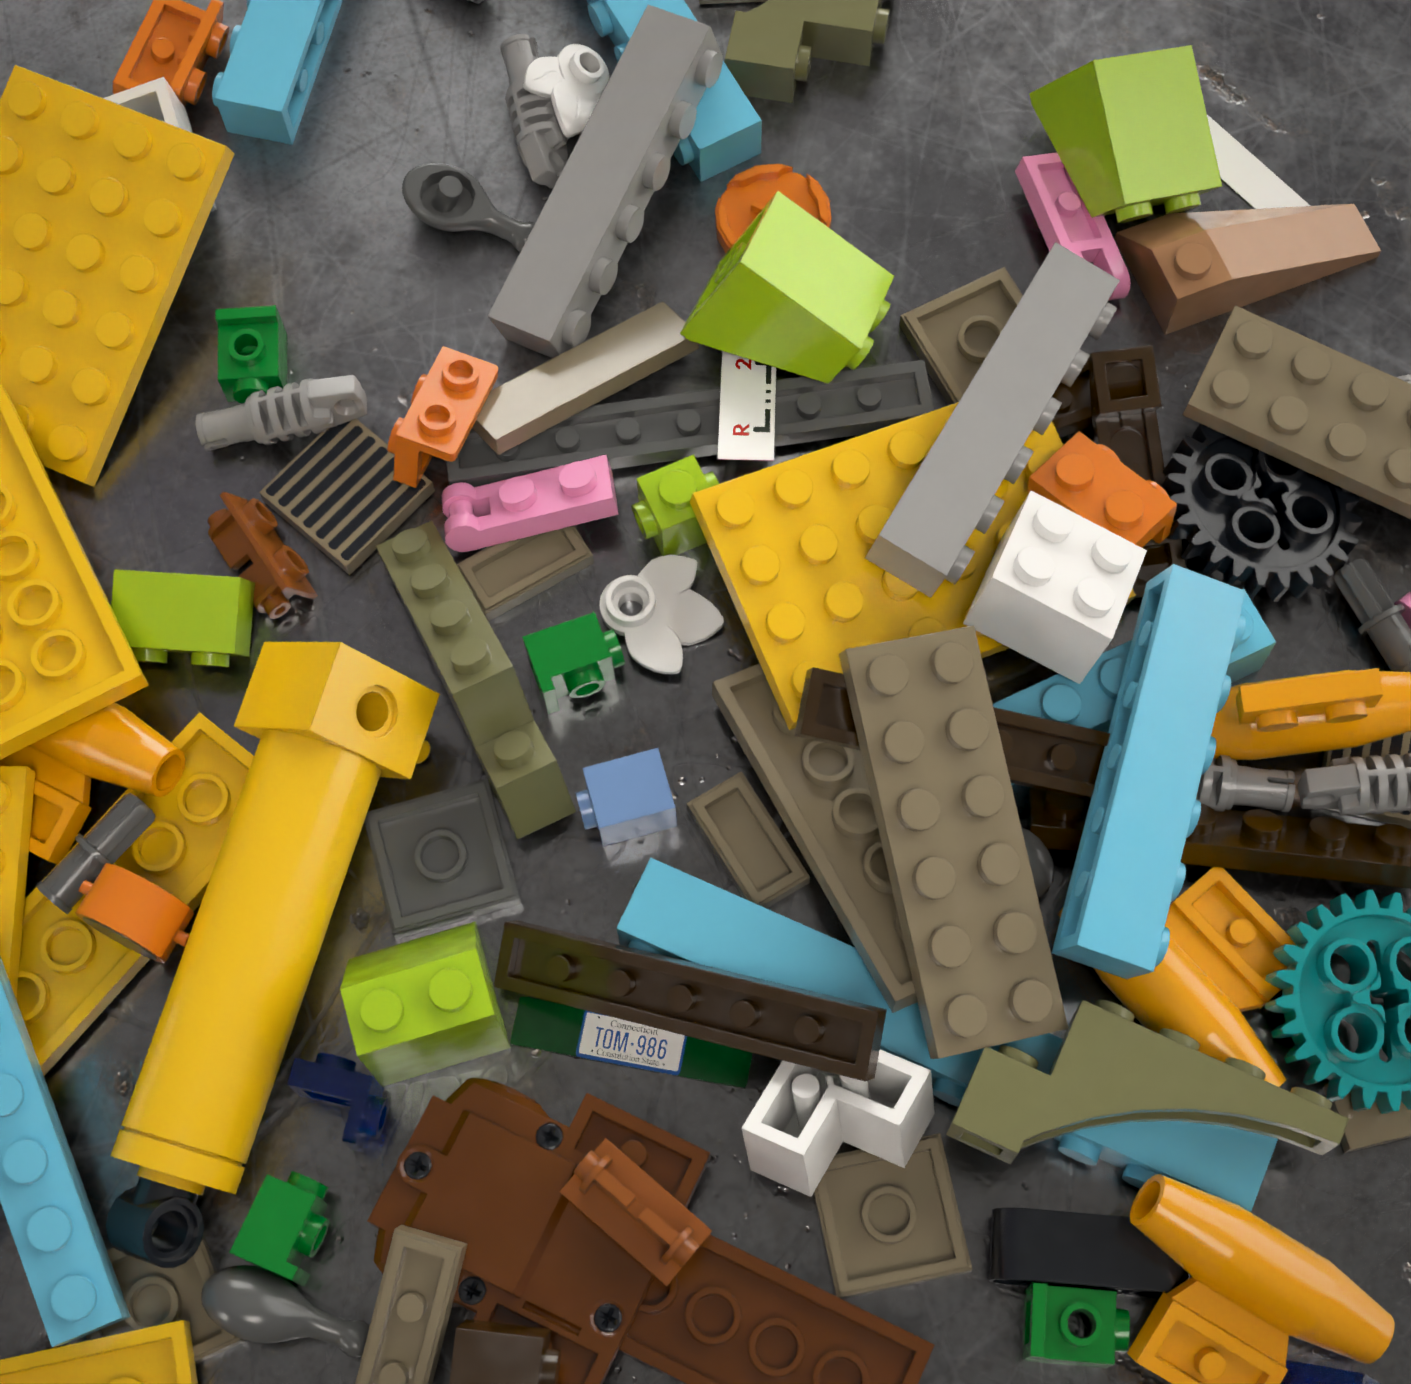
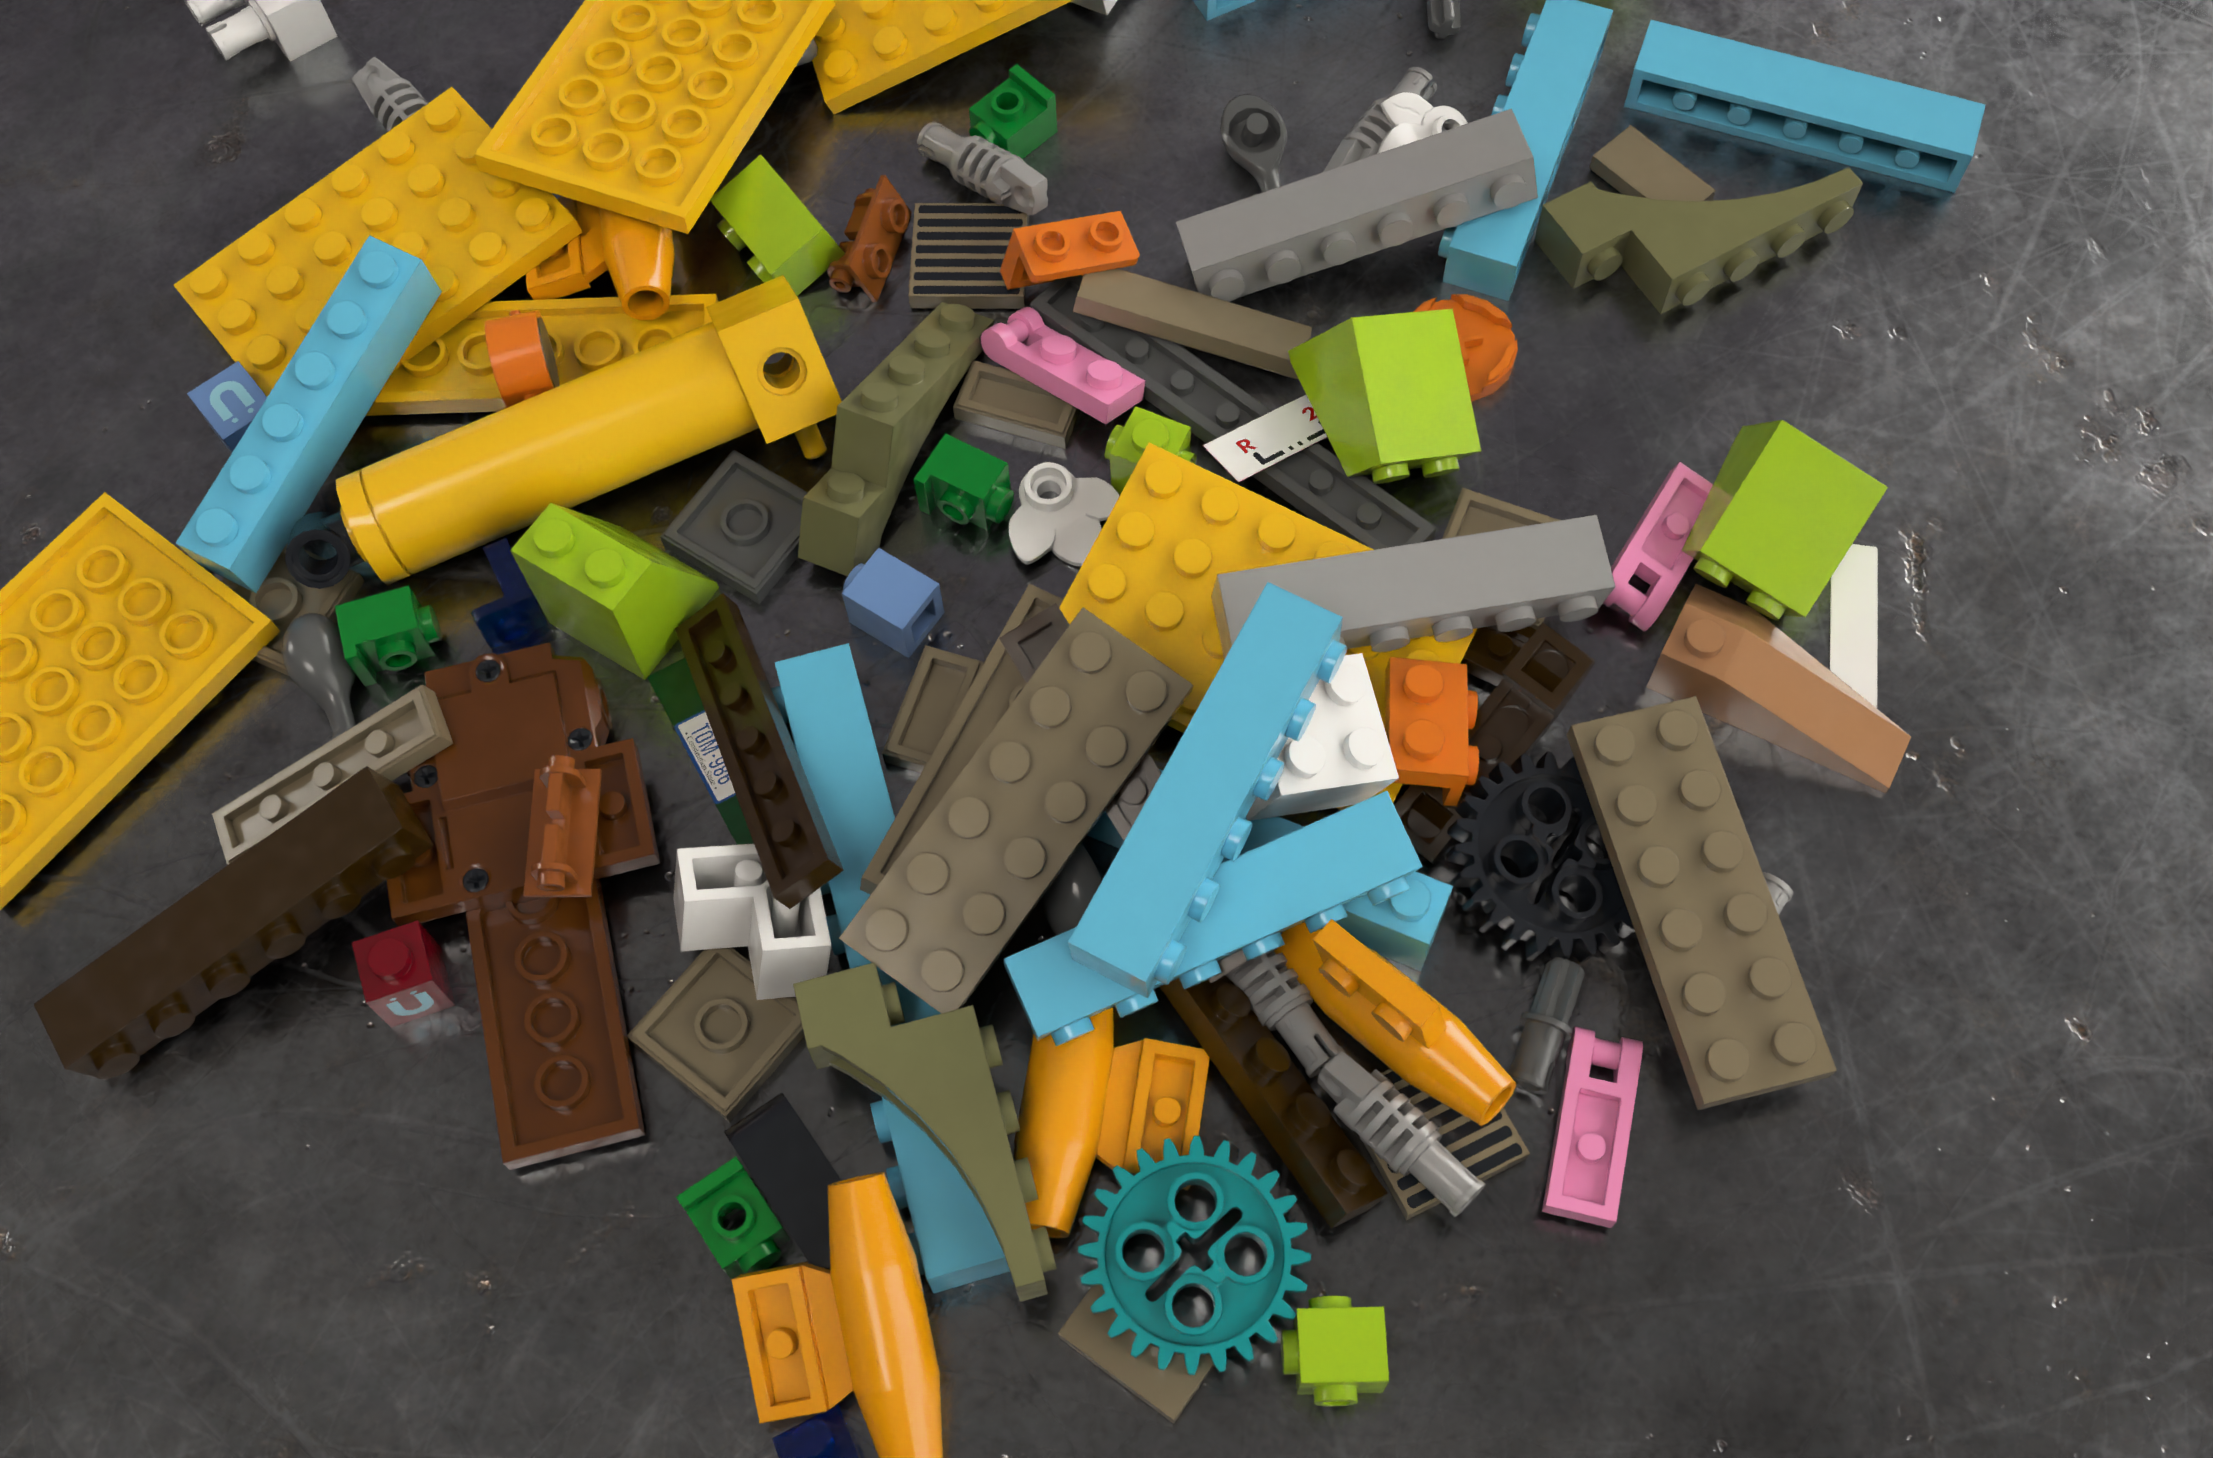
camera: 50 degrees right, 5 degrees down
dark grey axle [36,793,155,914] -> none
none -> medium azure brick [1068,582,1347,998]

